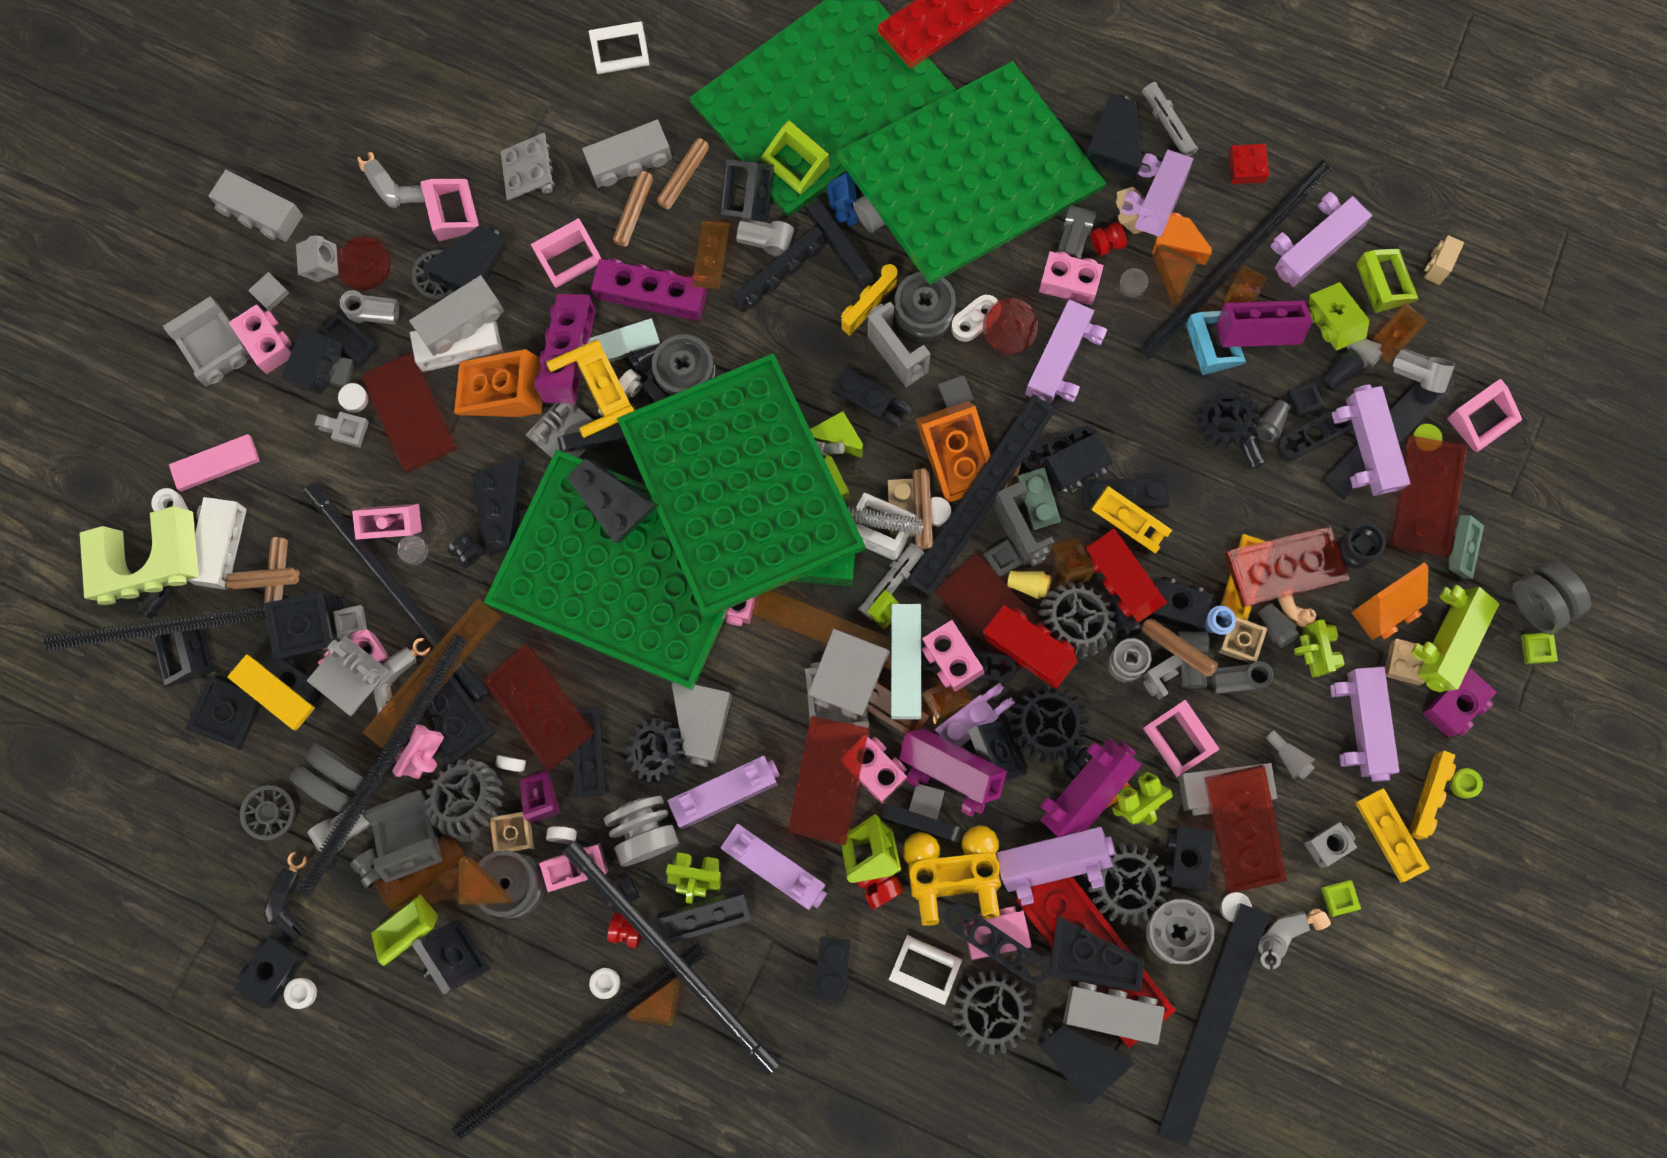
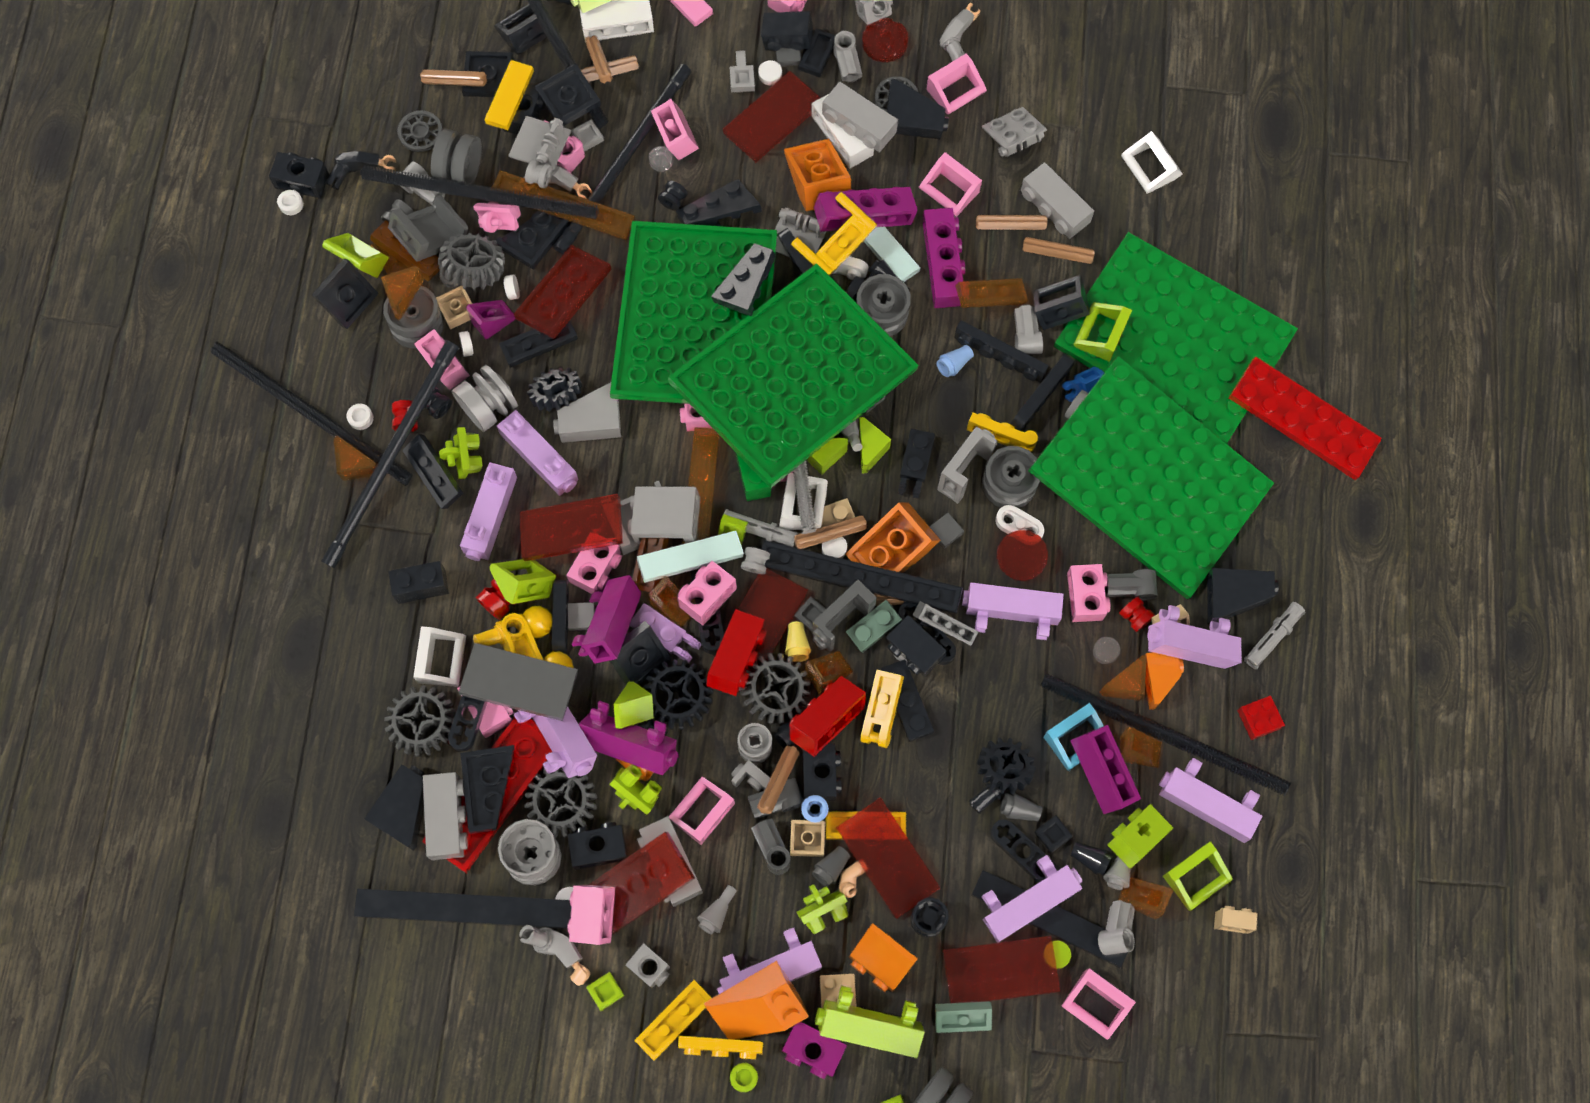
camera: 65 degrees right, 5 degrees down
none -> medium nougat axle [420,70,487,87]
none -> dark grey tile [459,643,578,721]
none -> light grey wheel [525,159,552,189]
none -> bright pink brick [568,884,615,945]
none -> lime slope [614,682,654,729]
none -> orange slope [704,961,809,1040]
none -> light grey wheel [741,547,770,574]
none -> piece [912,601,978,646]
none -> light blue cone [937,345,974,377]

